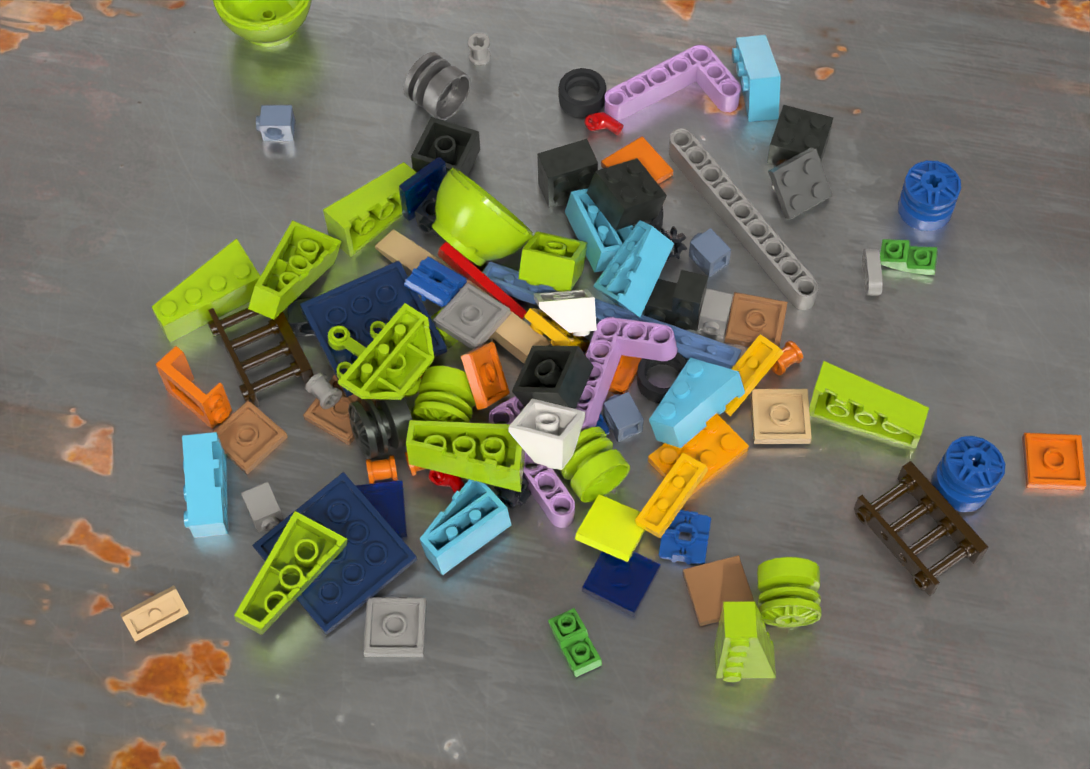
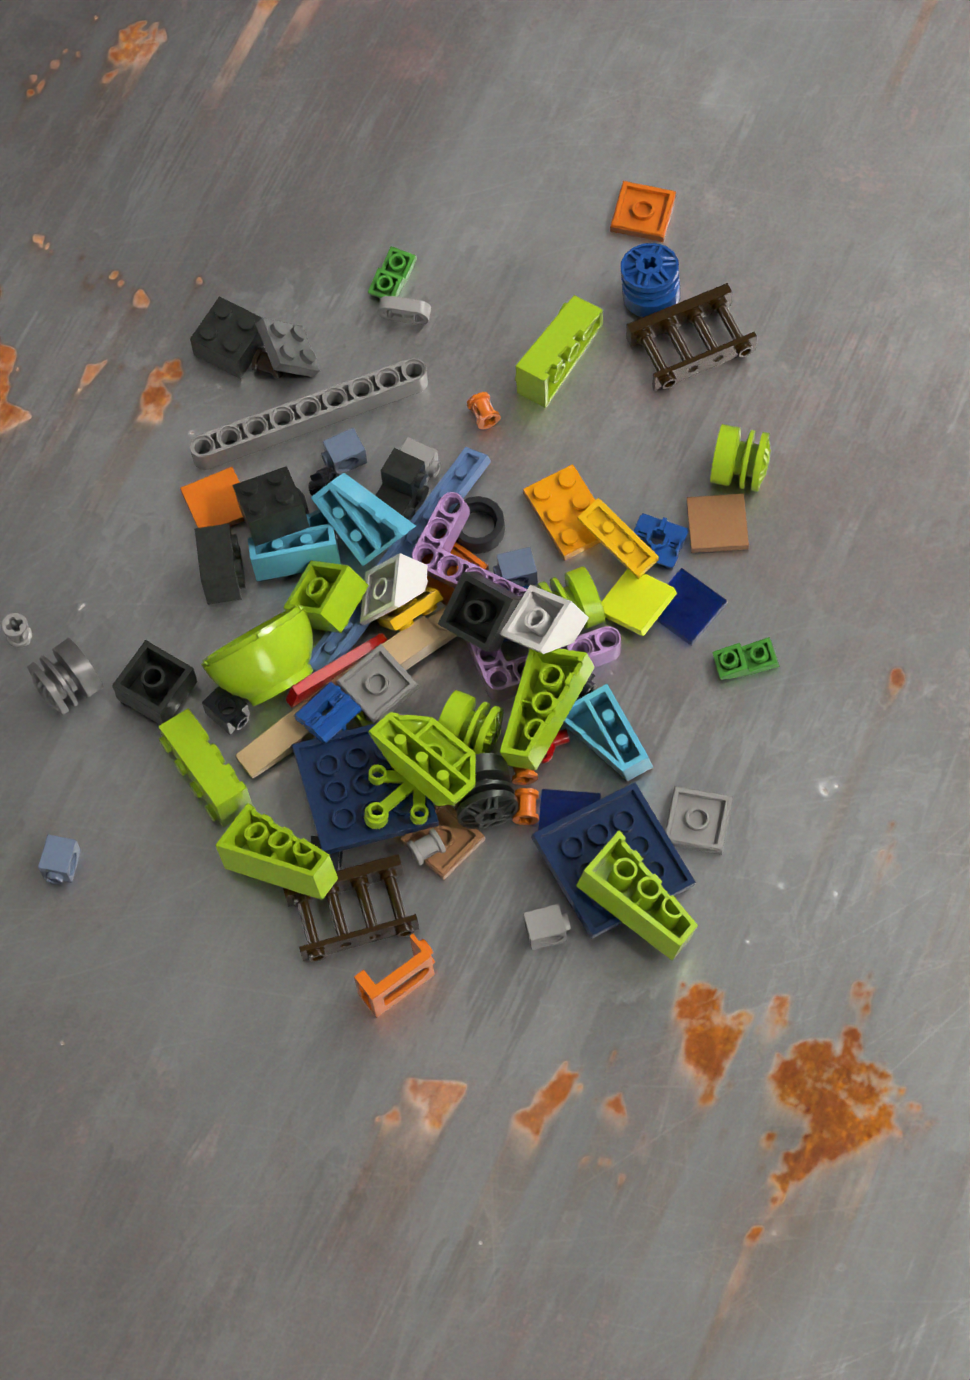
camera: 75 degrees left, 5 degrees up
tan plate [121,586,189,642] -> none
lime wedge [151,238,260,343] -> none
medium azure wedge [182,432,228,538] -> none
medium nougat tile [212,400,288,475] -> none
tile [399,157,447,221] -> none
orange tile [461,341,510,410] -> none
black tyre [558,68,607,118] -> none
red arm [584,112,624,135] -> none
lavender beam [604,45,741,121] -> none
medium azure wedge [649,357,745,448] -> none
lime wedge [714,602,776,682] -> none
medium nougat tile [724,292,788,347] -> none
yellow plate [724,334,784,417] -> none
medium azure wedge [732,35,781,122] -> none
tan plate [751,389,812,444] -> none
blue wheel [898,160,961,231] -> none

